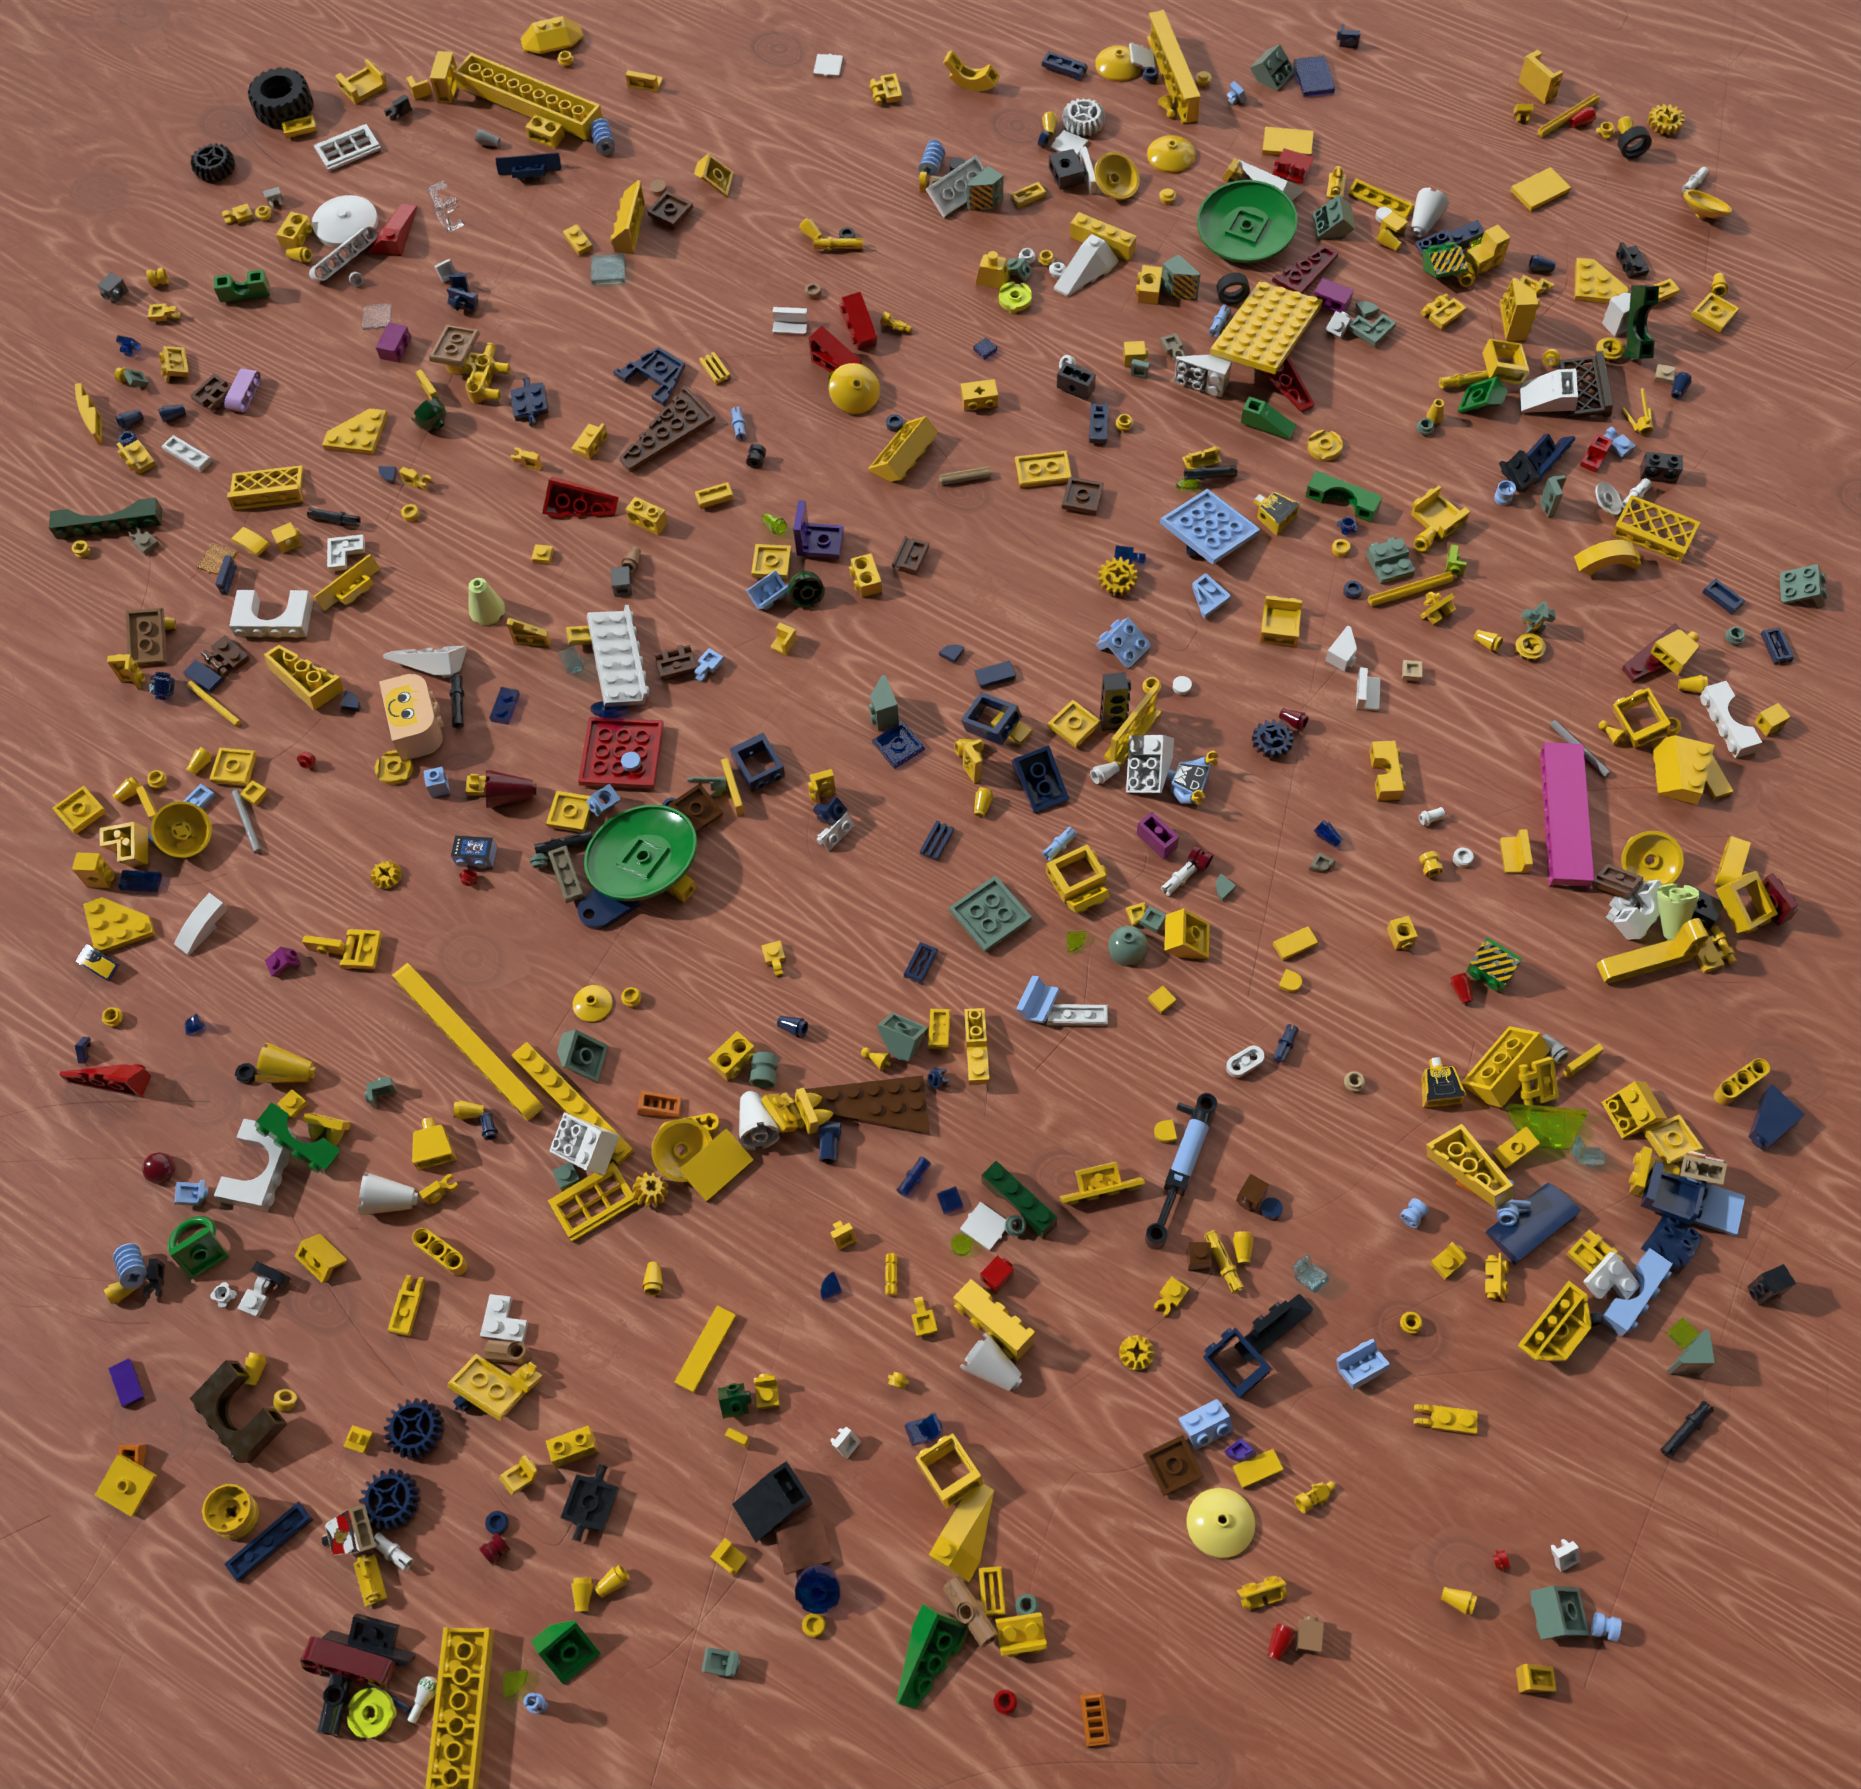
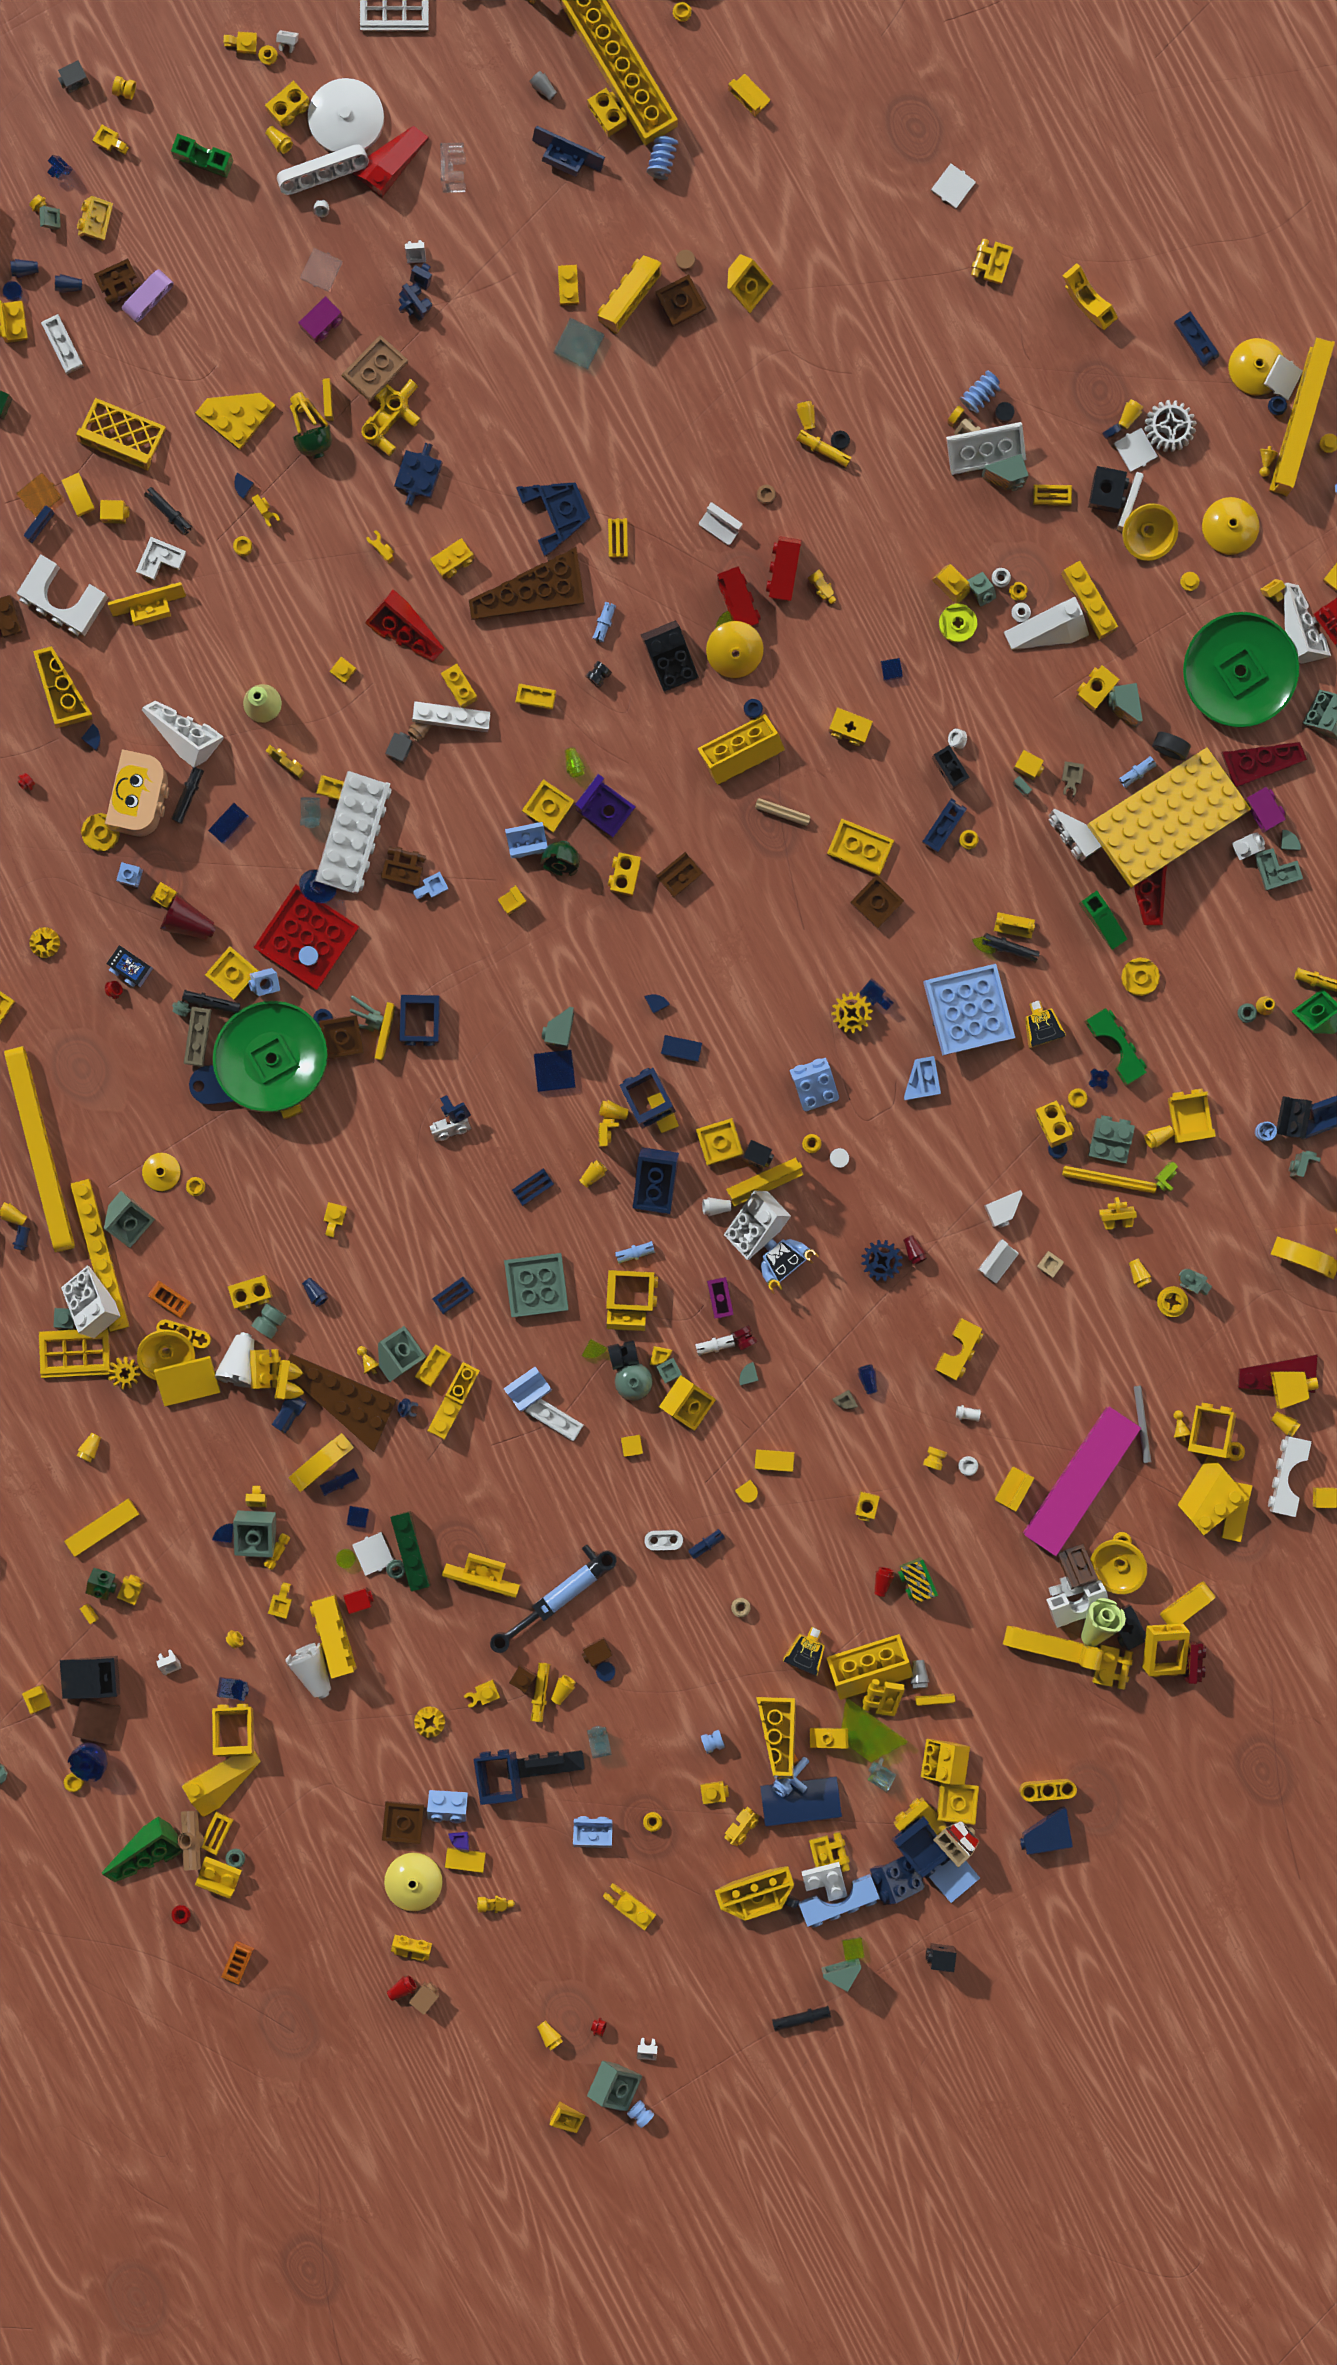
camera: 25 degrees right, 25 degrees up
yellow bracket [807,769,836,804] -> none
yellow tile [1154,1119,1177,1143] -> none
yellow panel [1260,596,1303,647] -> none
none -> sand green slope [233,1510,276,1557]
none -> yellow arch [288,1433,354,1492]
none -> yellow plant [290,392,328,434]
none -> white plate [412,702,490,732]
none -> black wheel [608,1340,639,1370]
none -> black slope [641,620,699,692]
none -> yellow brick [1035,1100,1074,1148]

